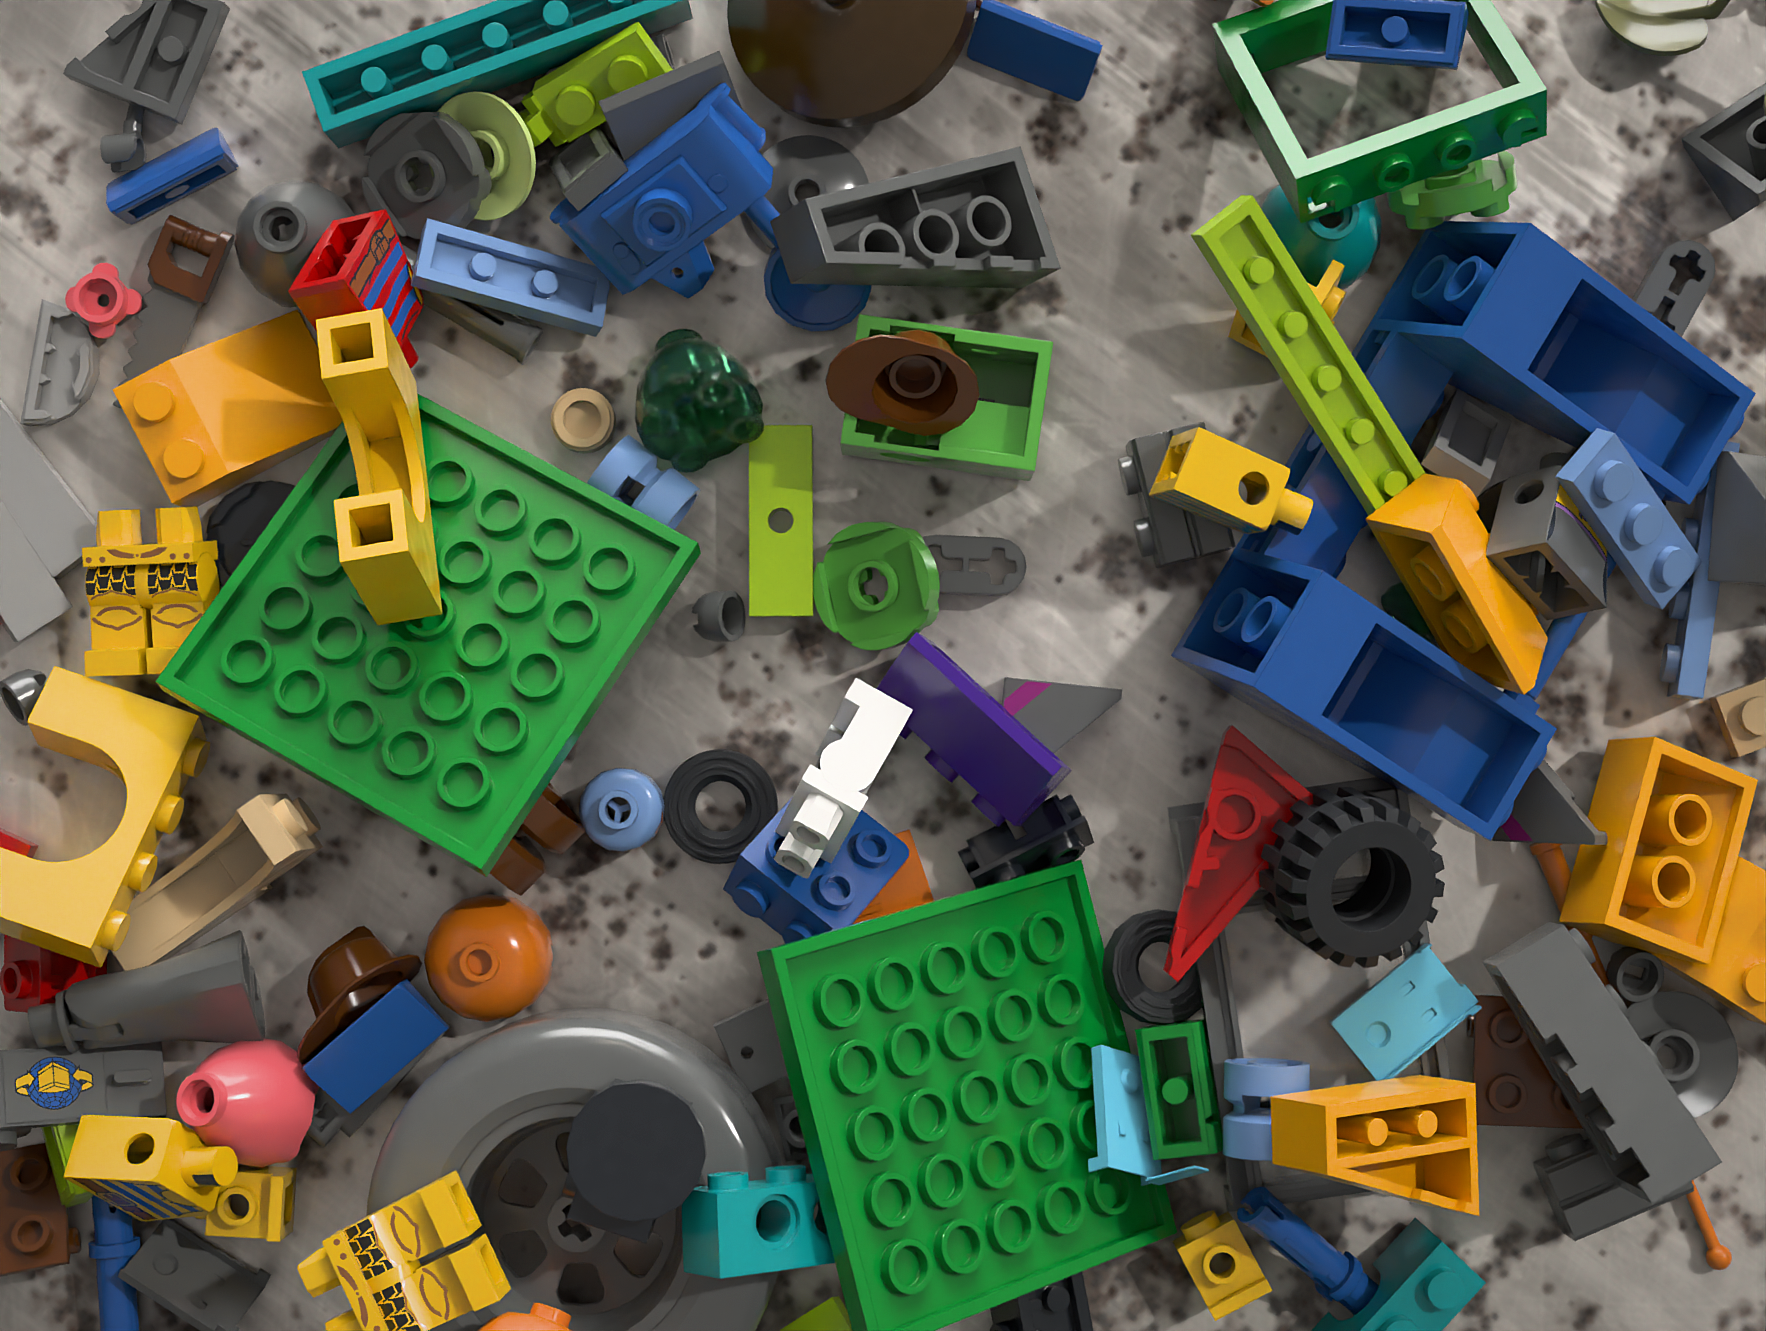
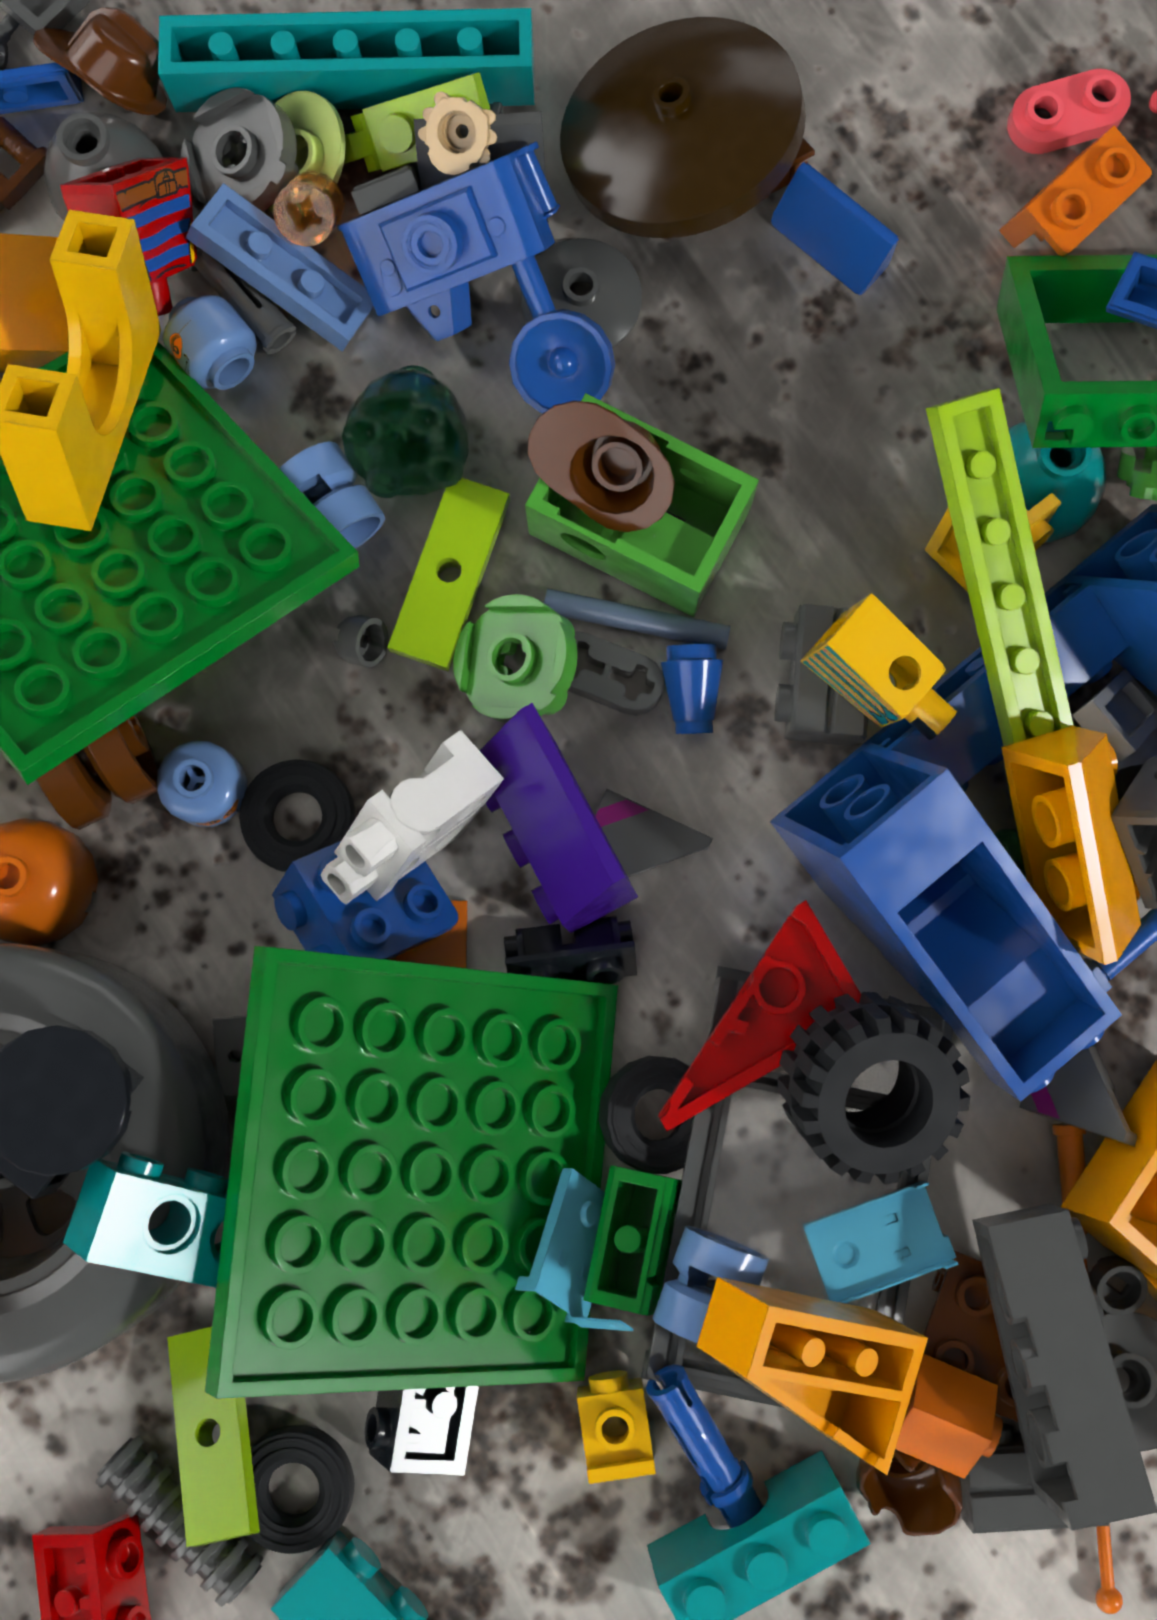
camera: 20 degrees right, 5 degrees down
tan tile [551,388,616,454] -> none
dark grey wedge [770,146,1061,288] -> none
none -> reddish brown piece [33,7,167,115]
none -> medium blue head [163,295,257,390]
none -> clear orange wheel [273,171,345,247]
none -> tan animal [418,92,498,175]
none -> sand blue bar [544,588,731,650]
none -> blue cone [660,644,723,734]
none -> reddish brown hair [856,1449,963,1536]
none -> orange brick [895,1354,1003,1479]

